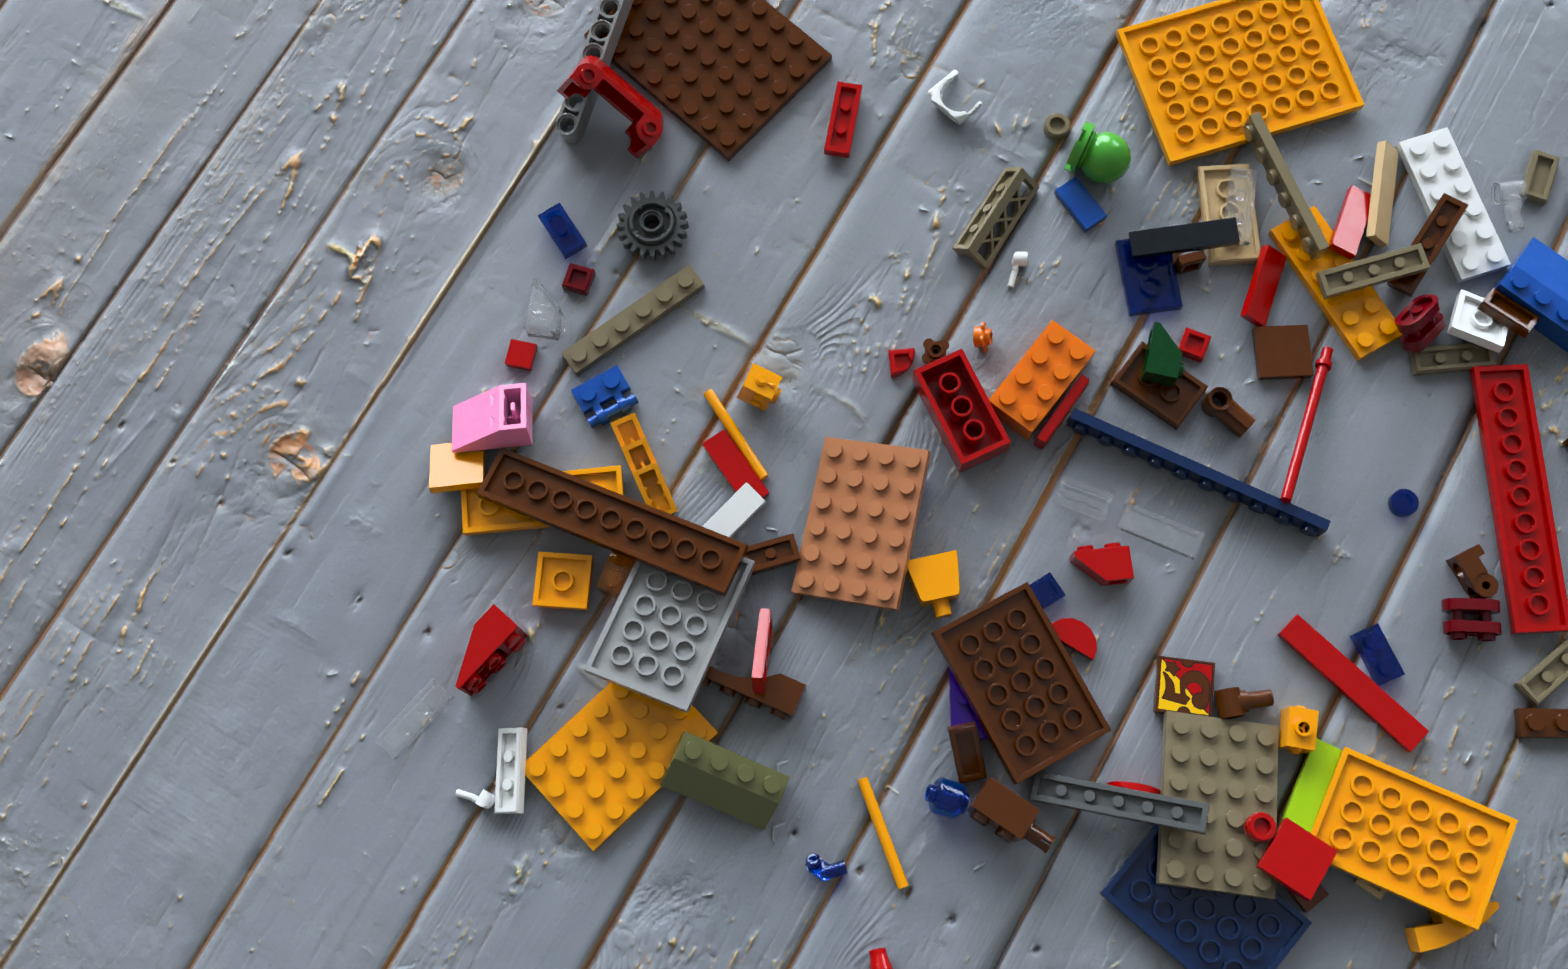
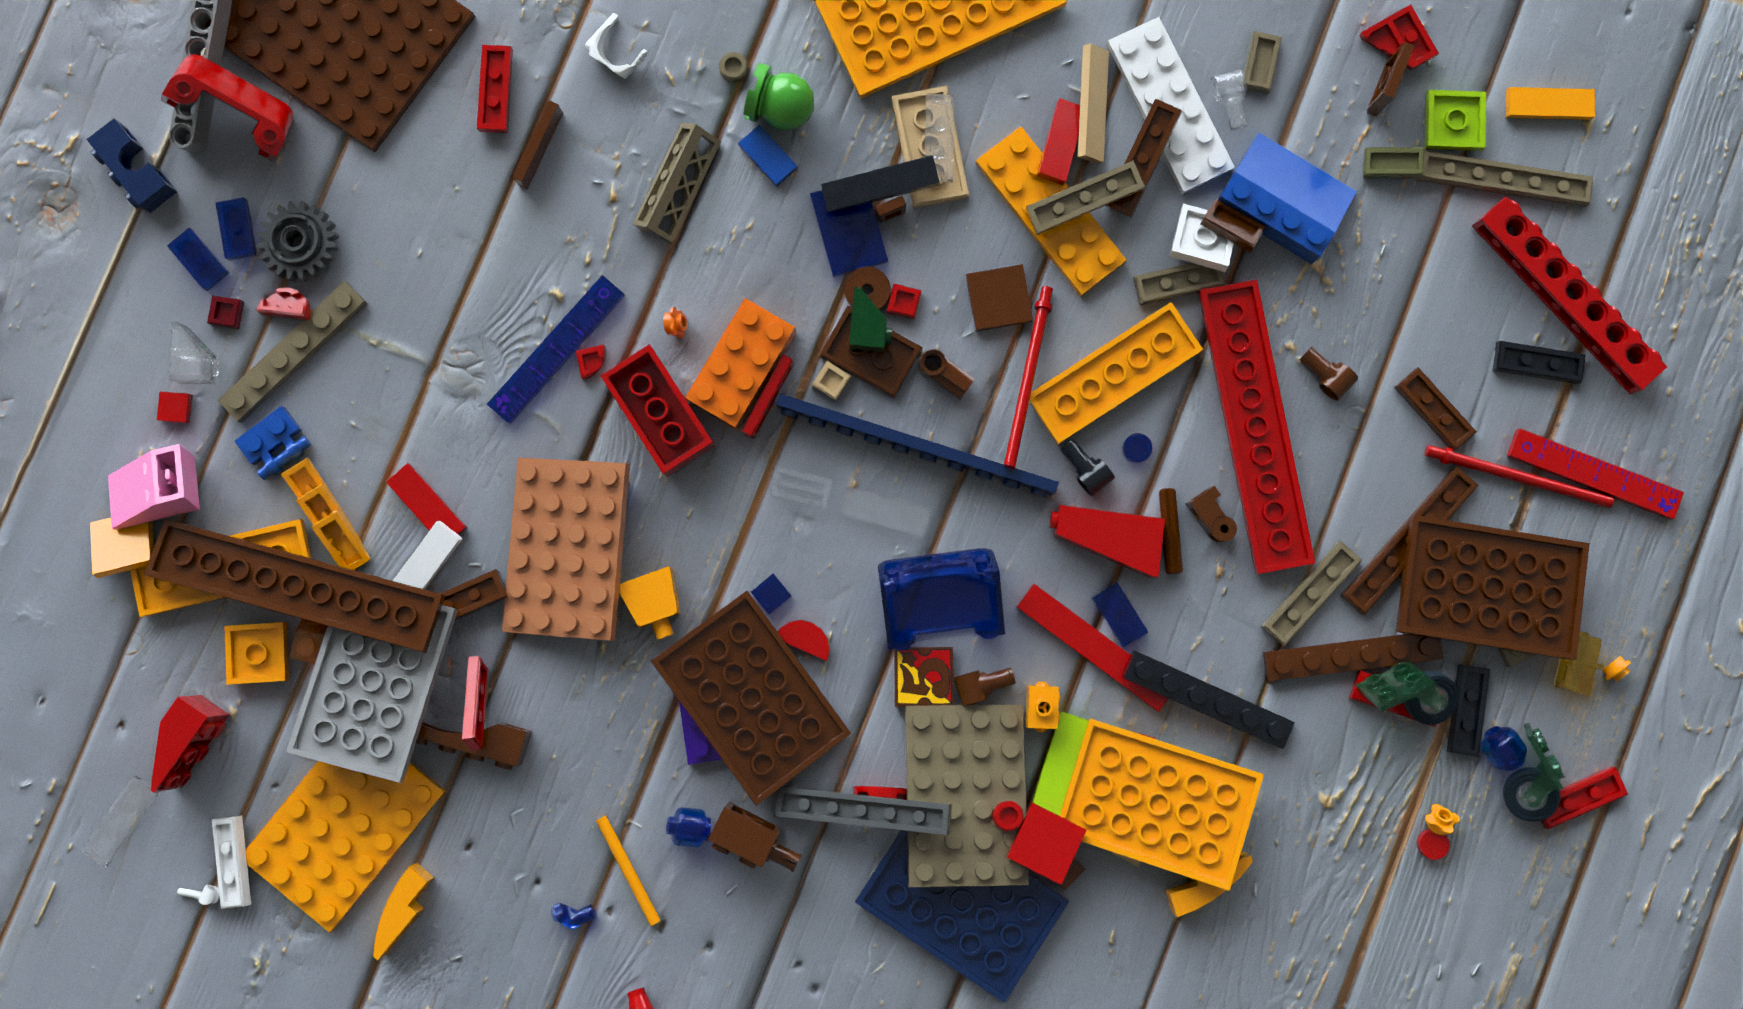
camera: 15 degrees left, 10 degrees up
olive slope [660,731,790,830] -> none
light orange bar [703,389,769,481] -> none
light orange head [737,363,782,411] -> none
reddish brown plate [922,338,949,364] -> none
reddish brown tile [947,721,987,783] -> none
white hand [1007,252,1028,288] -> none
red slope [1070,542,1134,586] -> none
red tile [1240,245,1287,327] -> none
dark tan plate [1243,112,1329,261] -> none
dark red brick [1395,294,1446,353] -> none
dark red brick [1441,598,1502,642] -> none
none -> dark blue arch [86,118,177,213]
none -> clear blue plate [215,197,257,261]
none -> tile [255,287,311,320]
none -> light orange slope [373,863,434,960]
none -> clear blue tile [487,275,625,424]
none -> reddish brown tile [512,100,563,190]
none -> tan tile [812,361,852,401]
none -> reddish brown piece [845,267,891,310]
none -> clear blue windscreen [878,548,1005,650]
none -> light orange plate [1029,302,1203,445]
none -> red slope [1049,505,1165,578]
none -> black pin [1061,439,1115,497]
none -> black plate [1122,650,1295,749]
none -> reddish brown axle [1159,488,1183,574]

